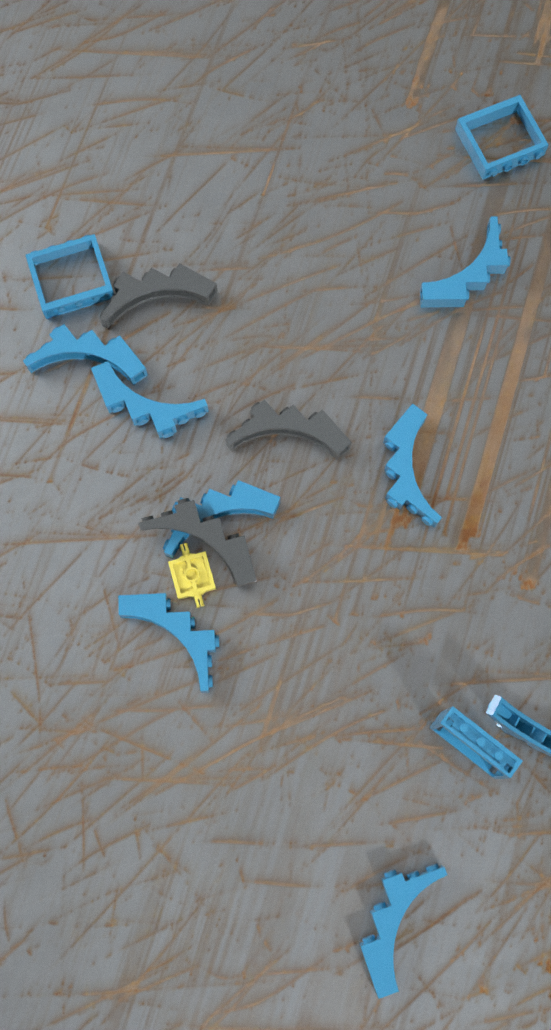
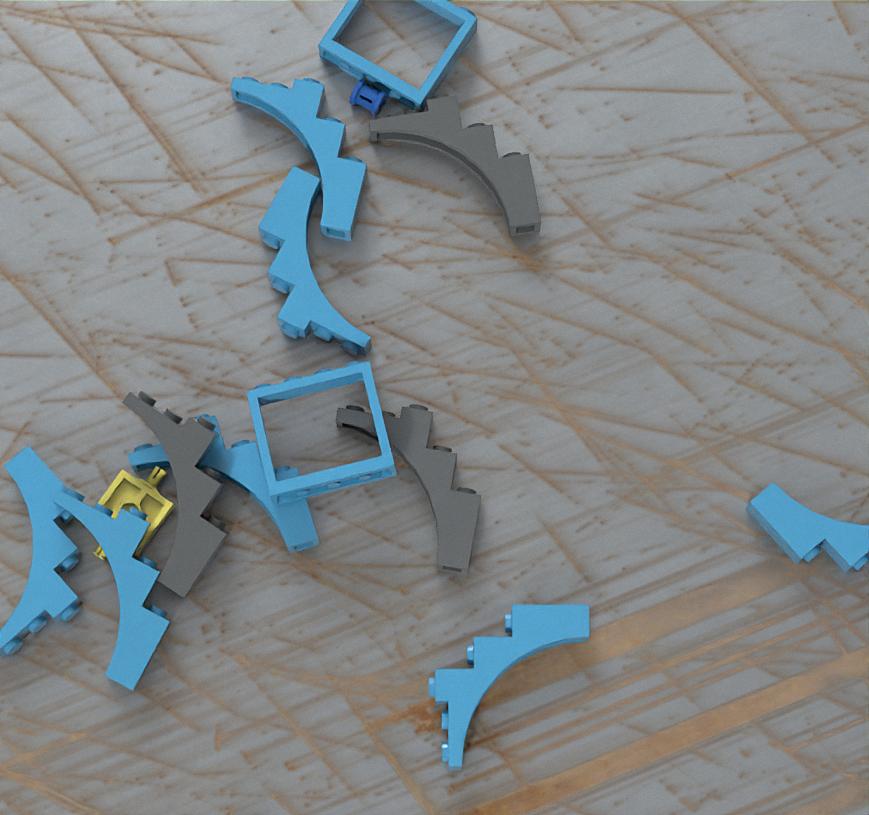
camera: 50 degrees right, 0 degrees up
none -> dark azure arch [52,488,171,690]
none -> dark azure window [246,361,397,506]
none -> blue bush [349,79,388,117]

